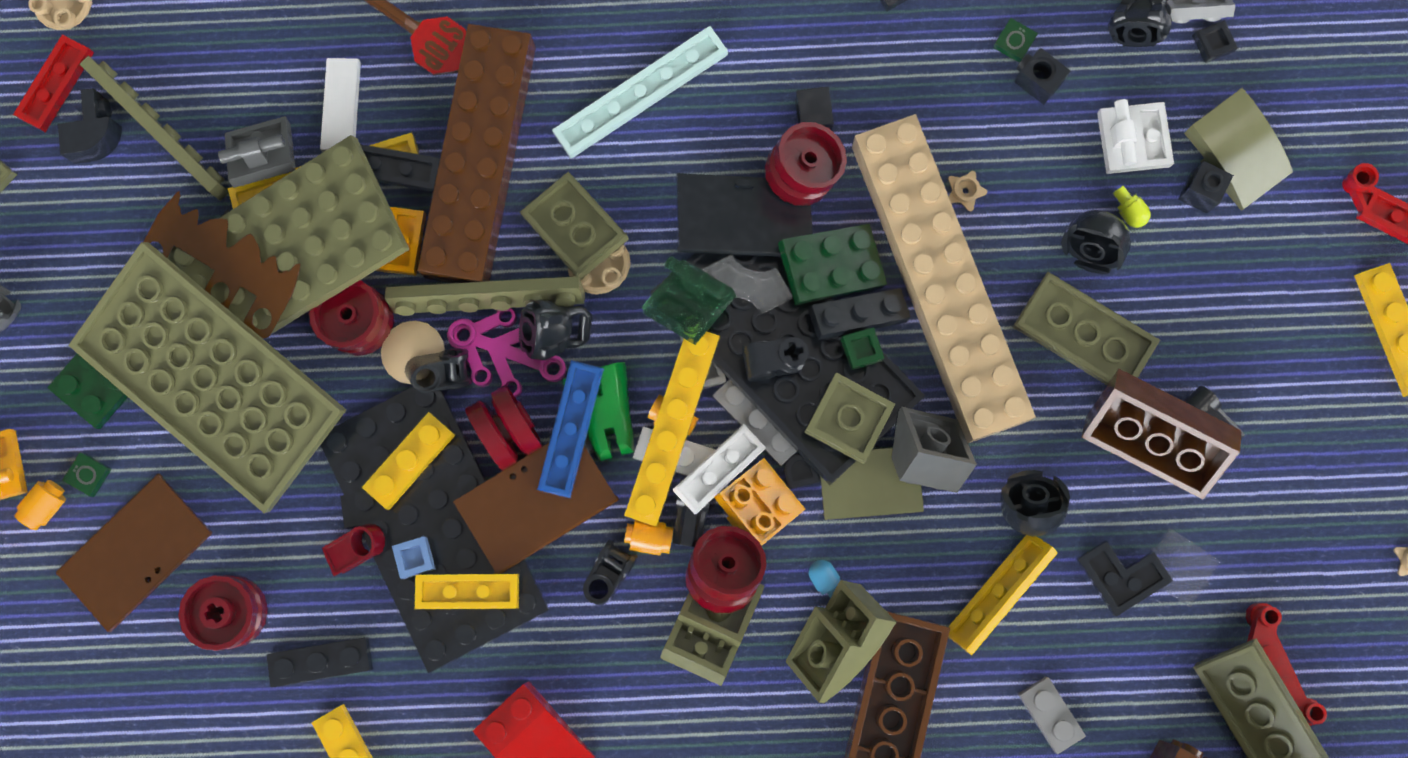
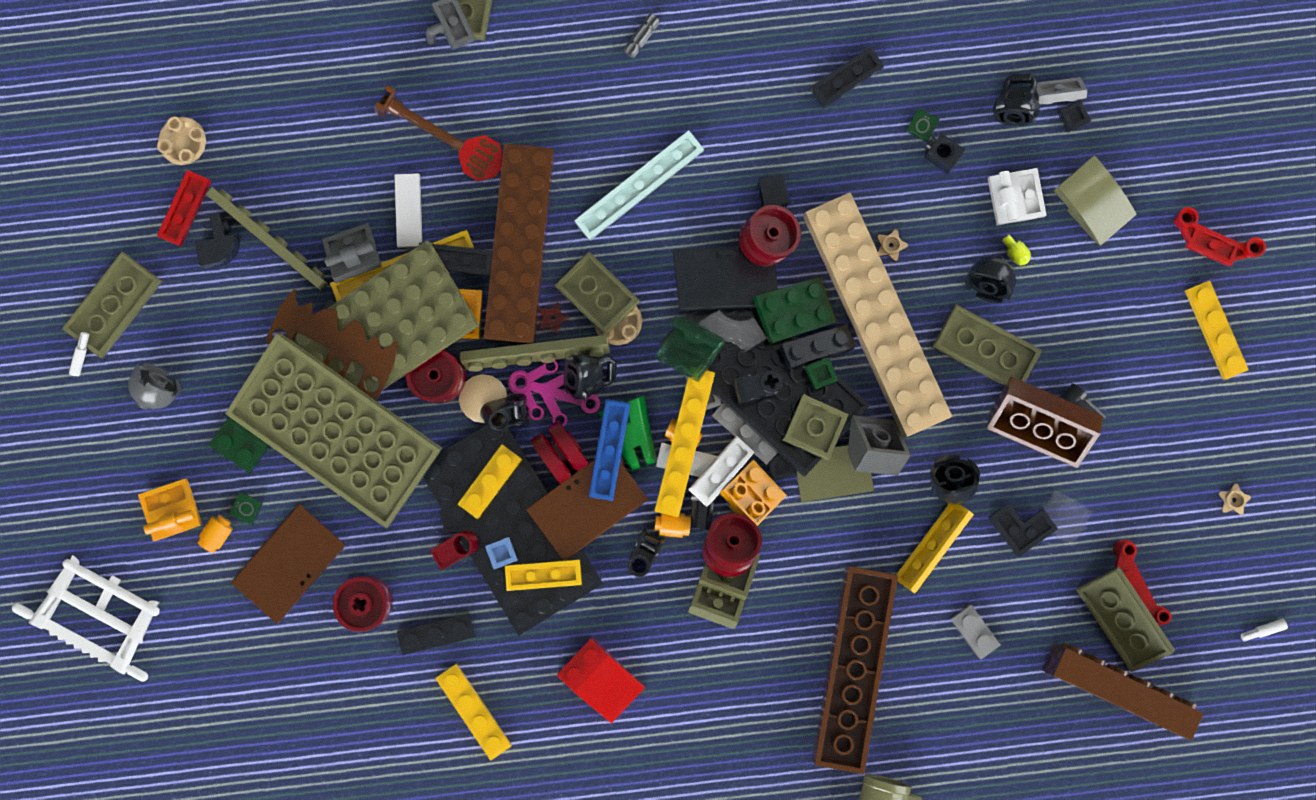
camera: 15 degrees left, 5 degrees up
olive slope [785,580,896,703] -> none
dark azure cylinder [809,560,840,598] -> none
black brick [1178,161,1234,214] -> none
none -> clear red plate [539,302,570,334]

